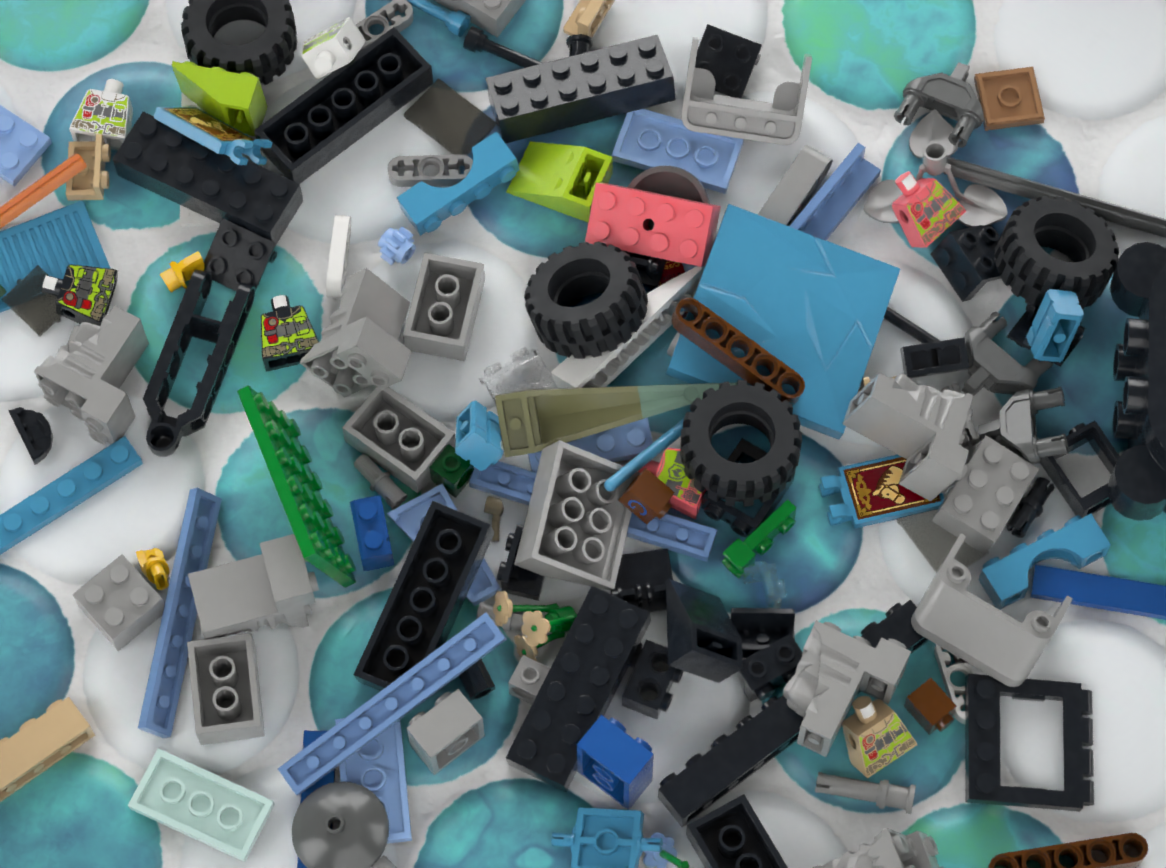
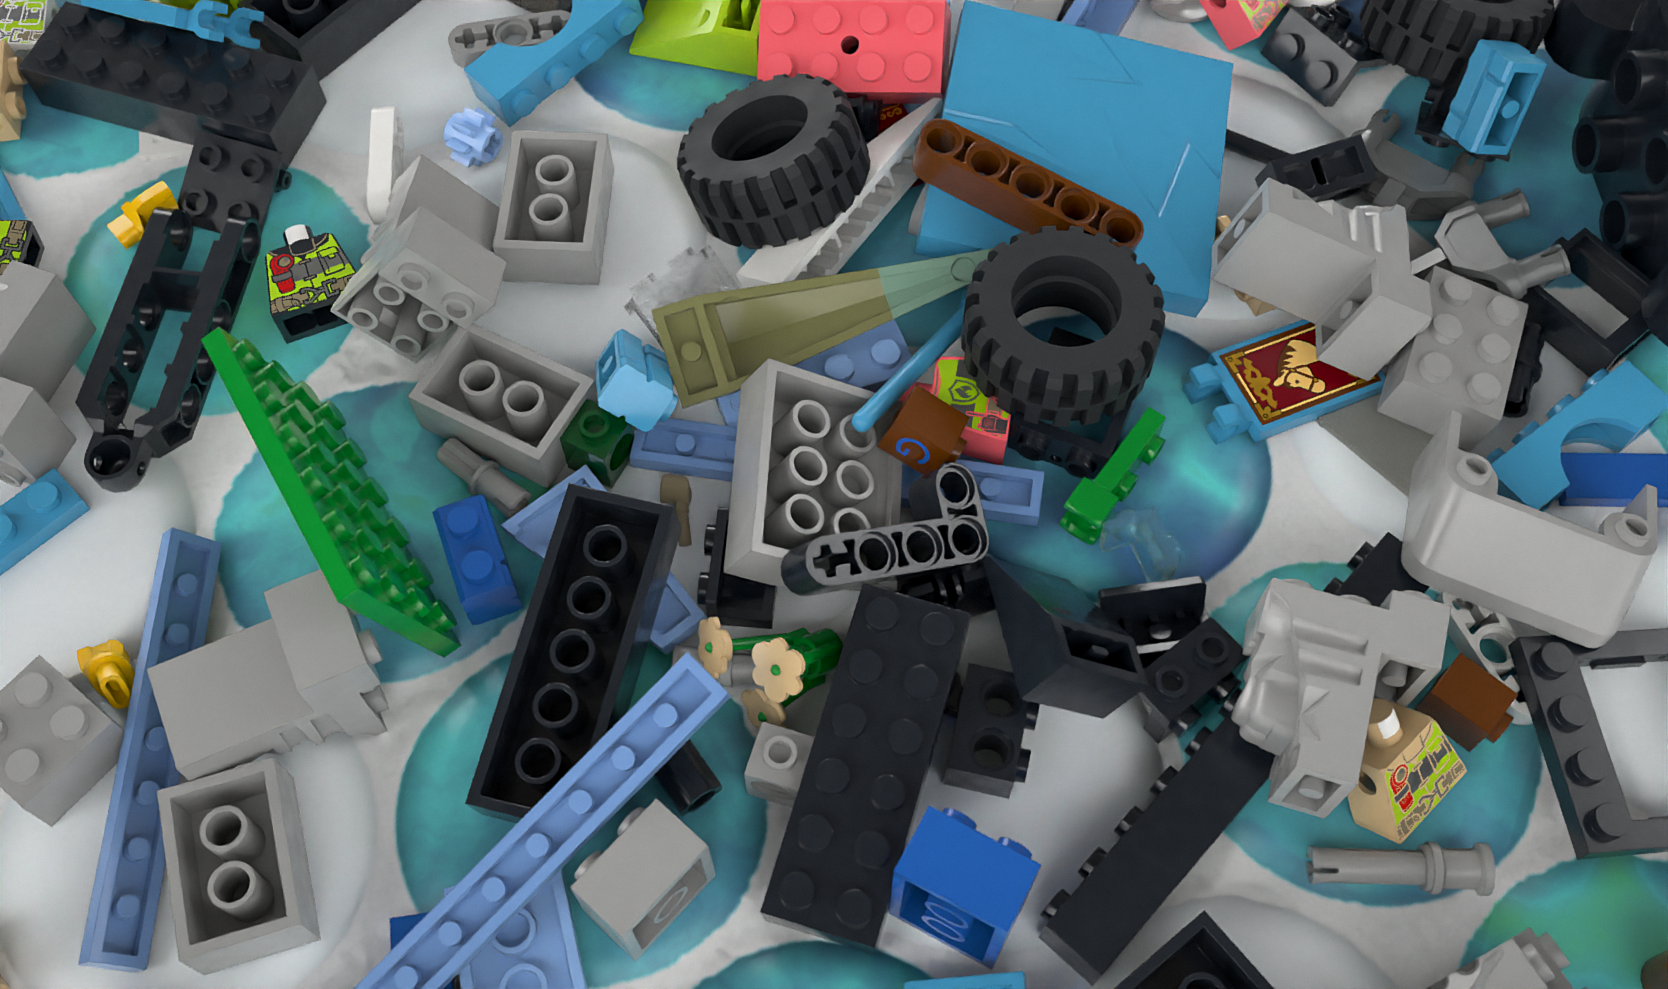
camera: 10 degrees left, 5 degrees down
none -> black beam [781,463,989,596]

